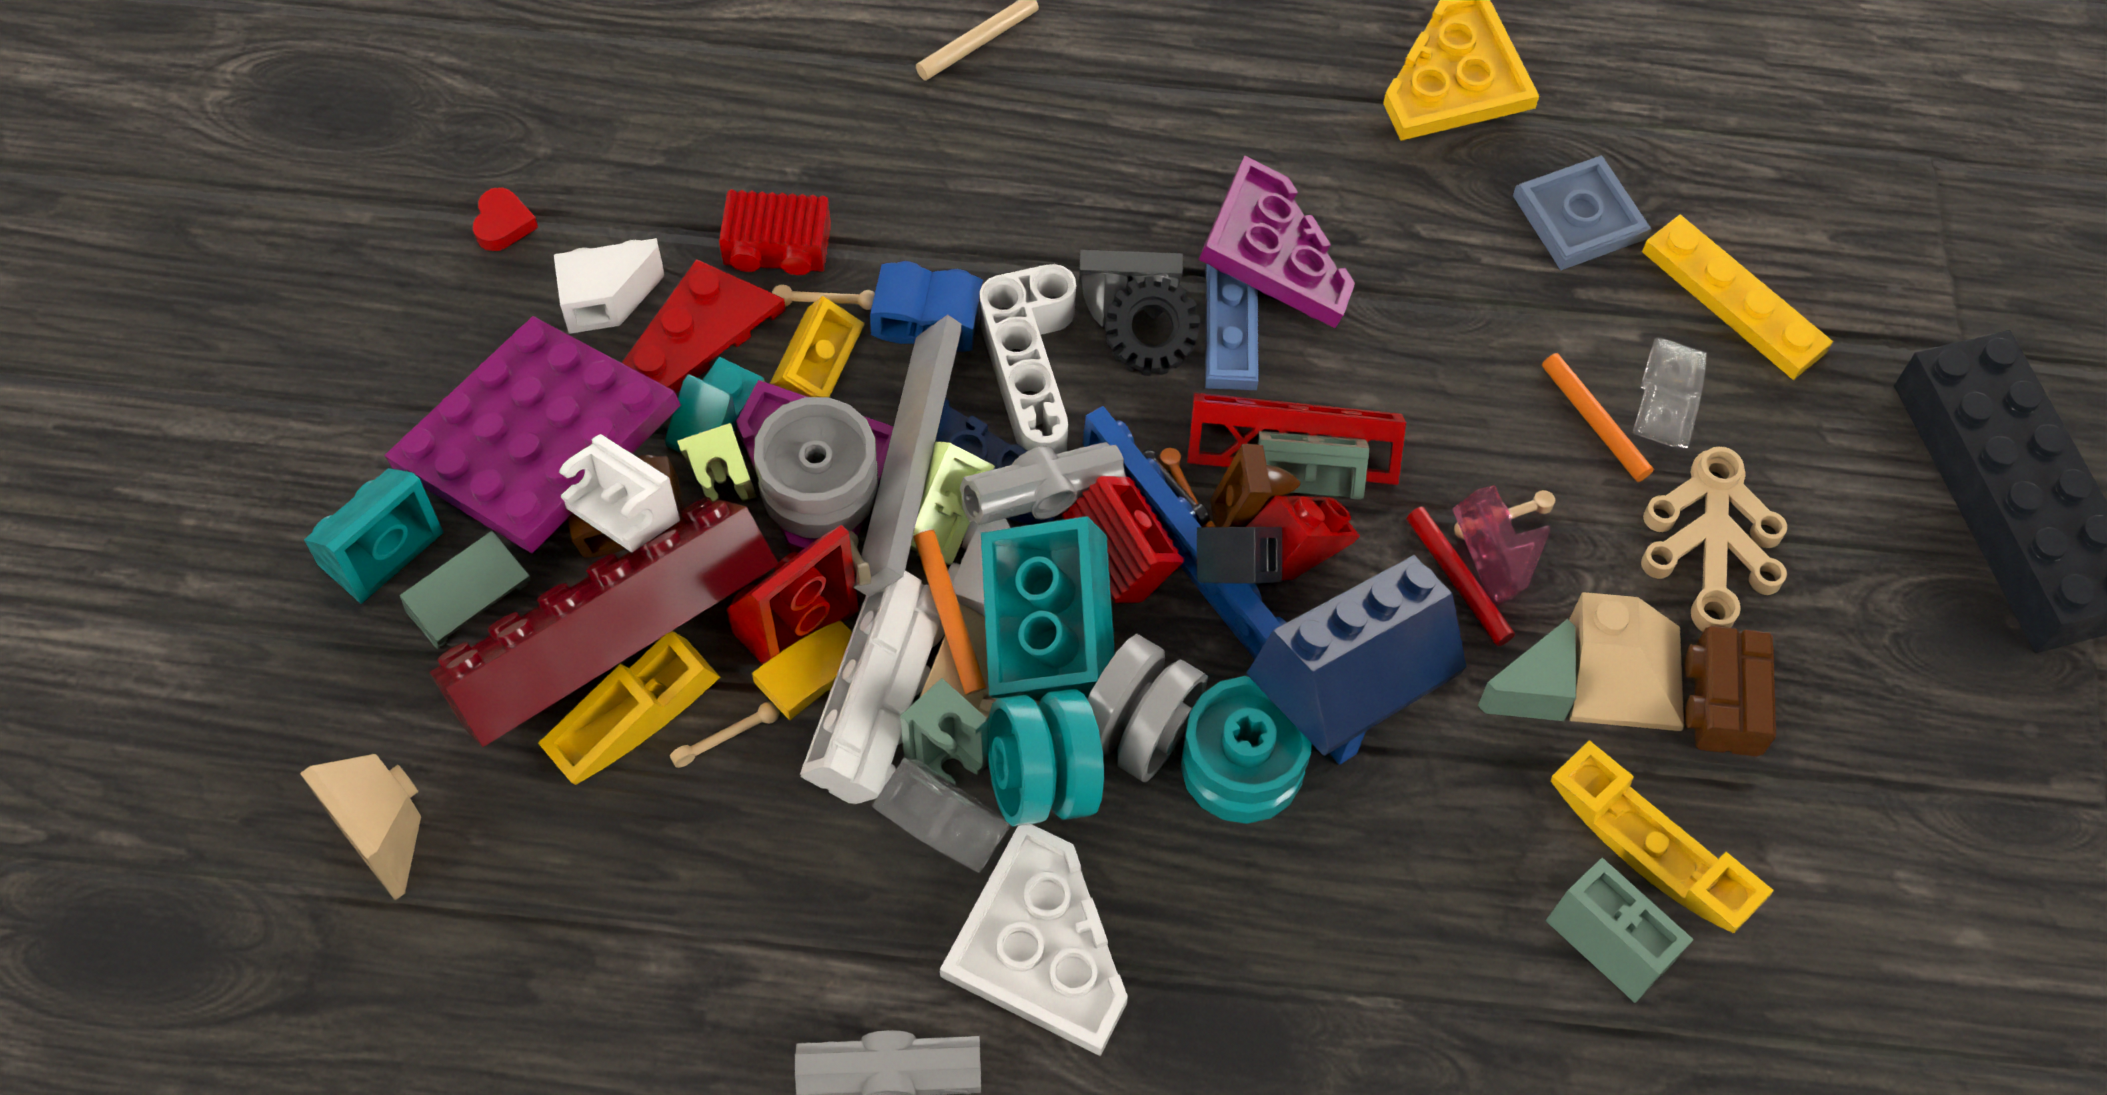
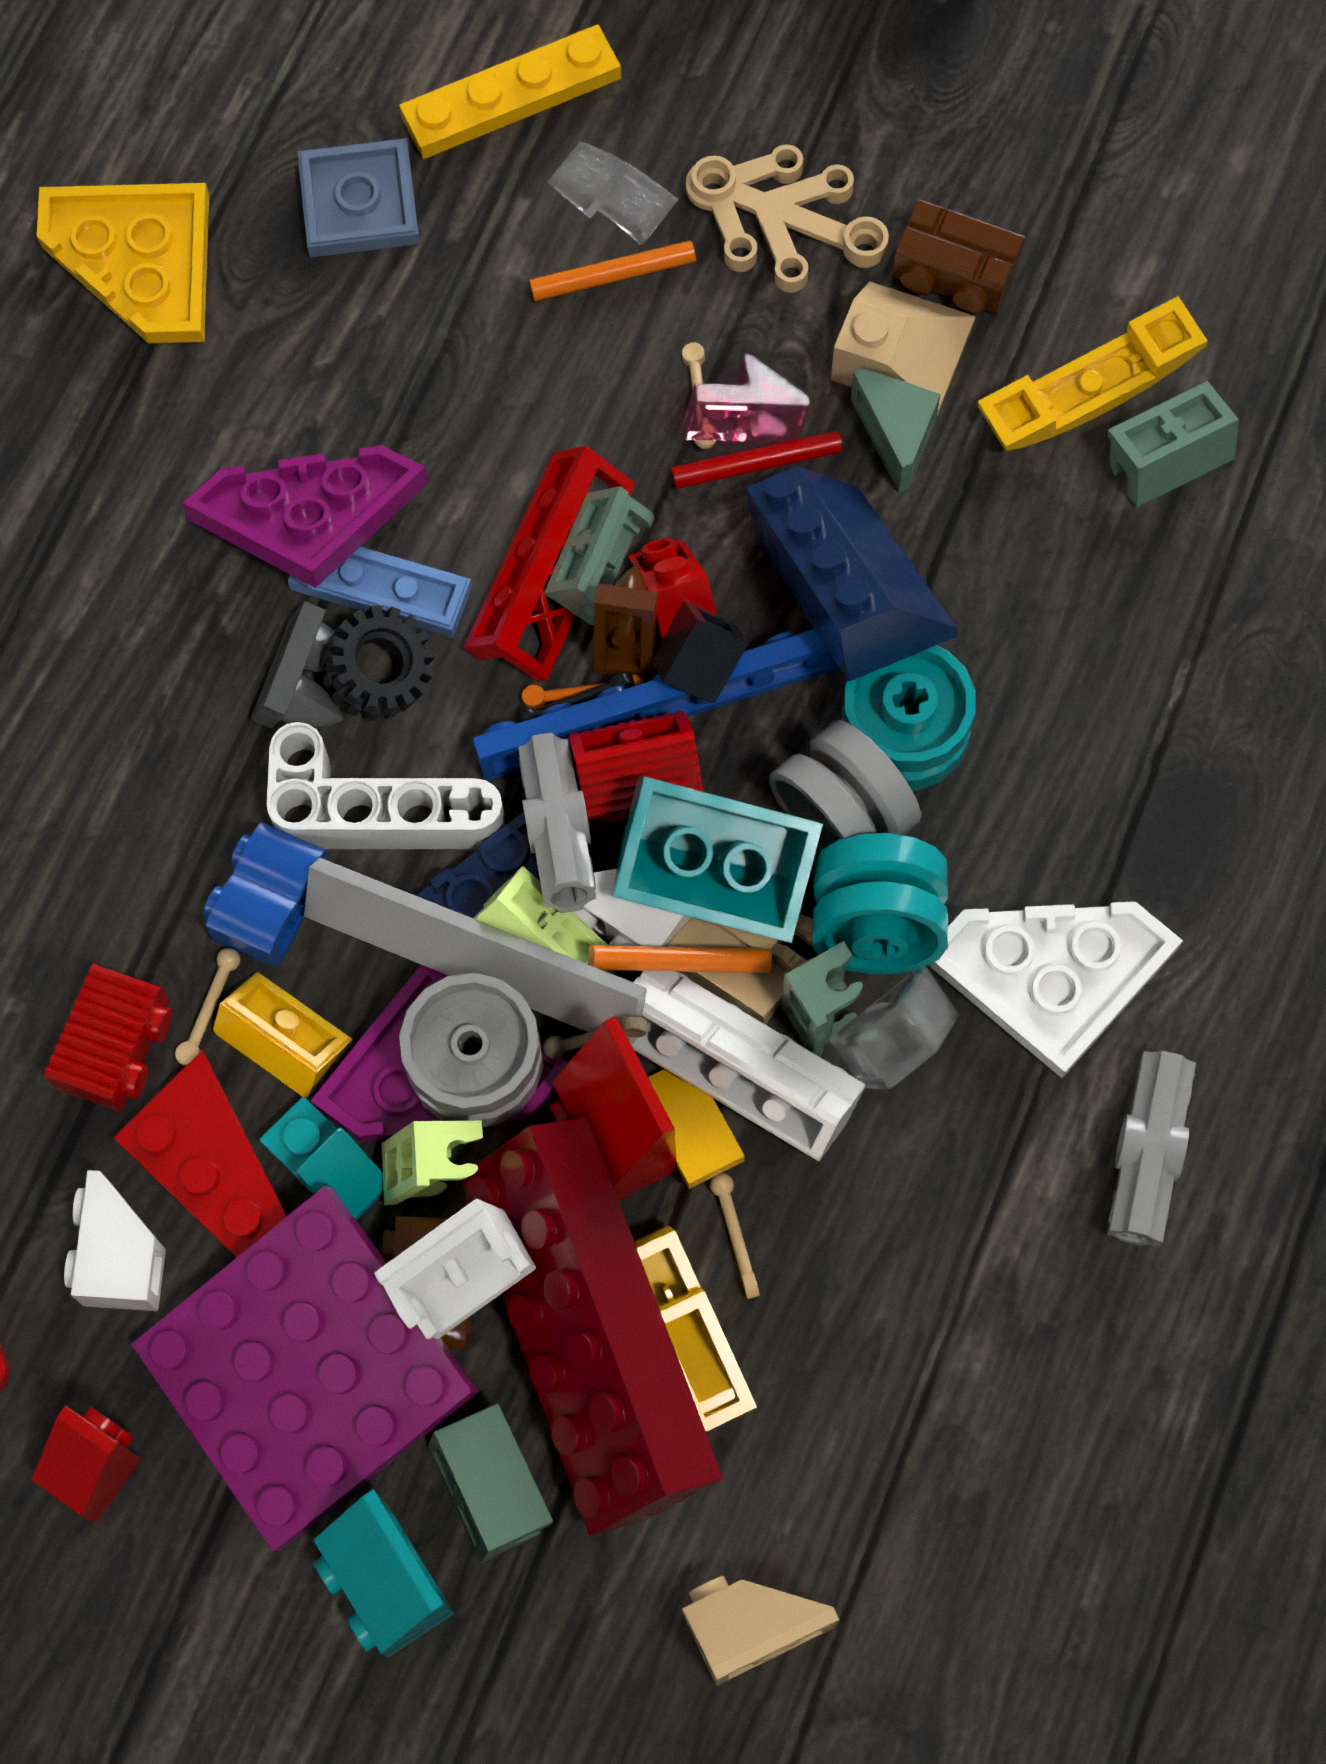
camera: 70 degrees left, 10 degrees up
none -> red slope [31,1405,142,1523]

